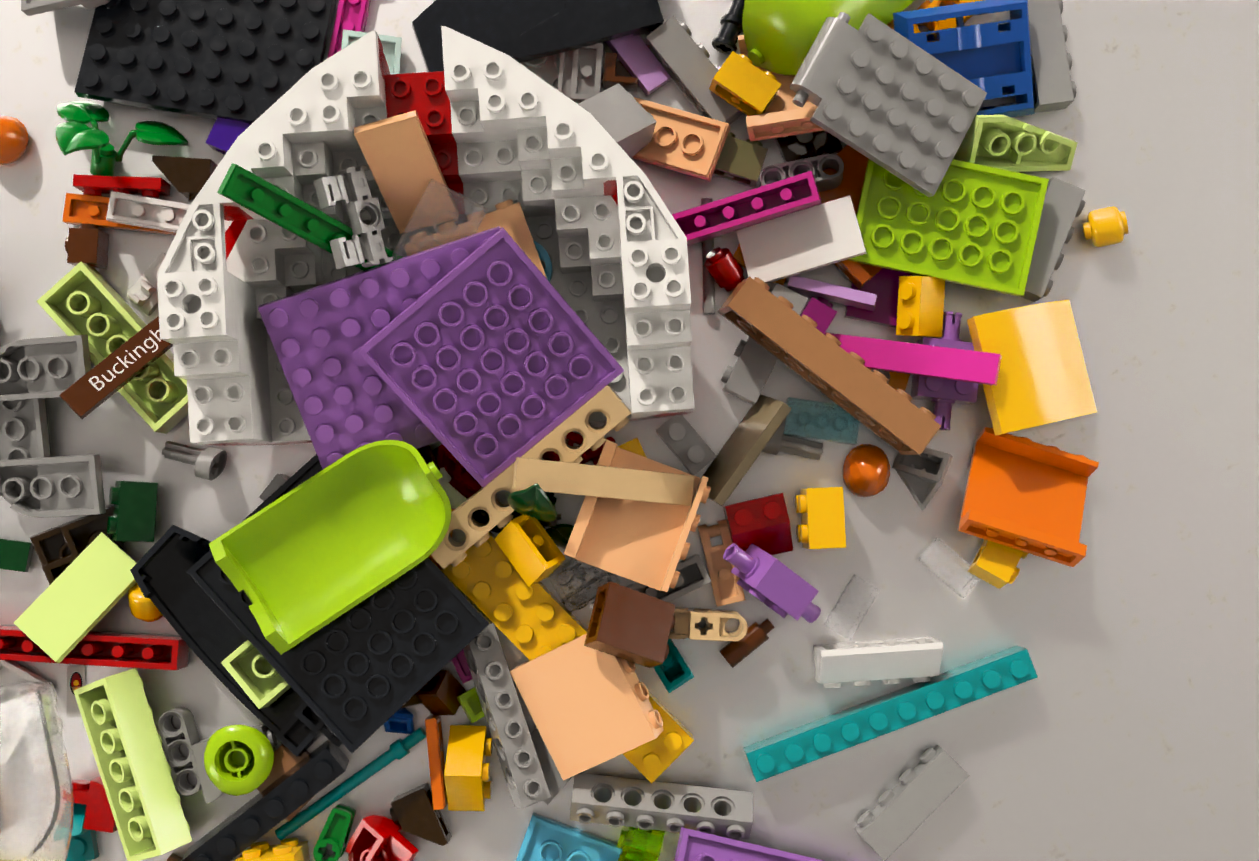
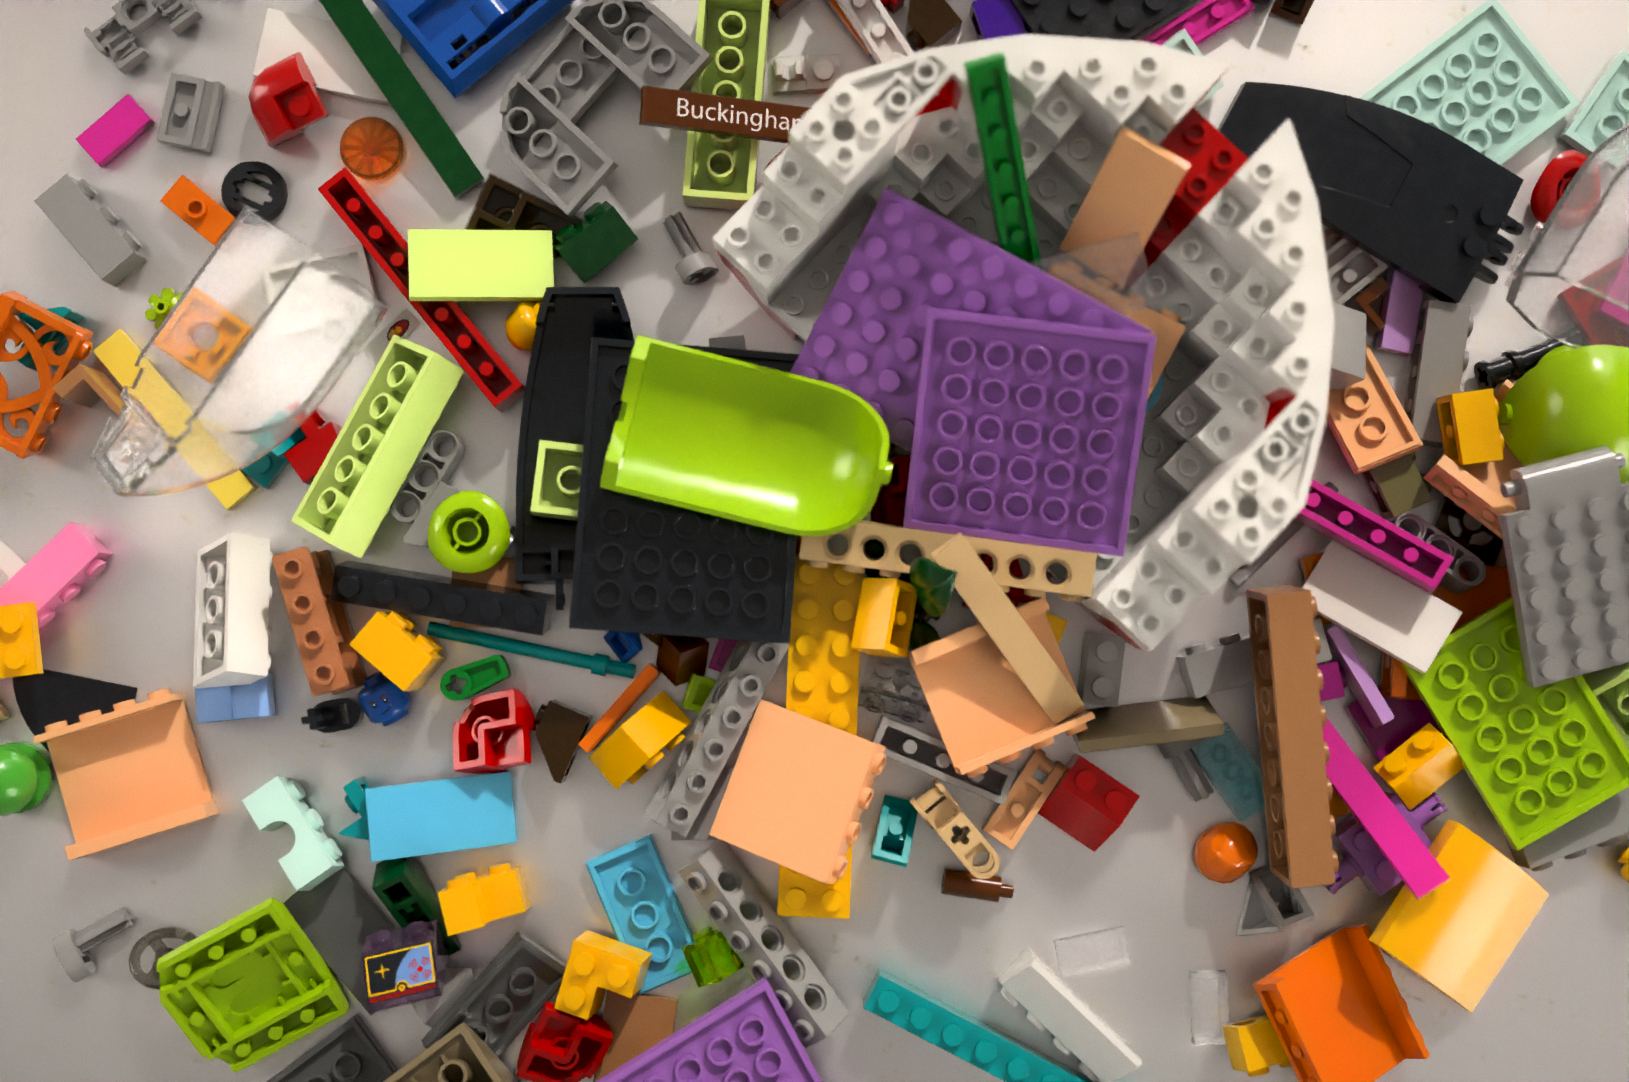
camera: 45 degrees right, 0 degrees up
light grey piece [313,165,393,269] -> none
reddish brown brick [584,581,675,668] -> none
red brick [704,247,745,292] -> none
medium lavender brick [723,543,821,623] -> none
yellow brick [795,487,846,549] -> none

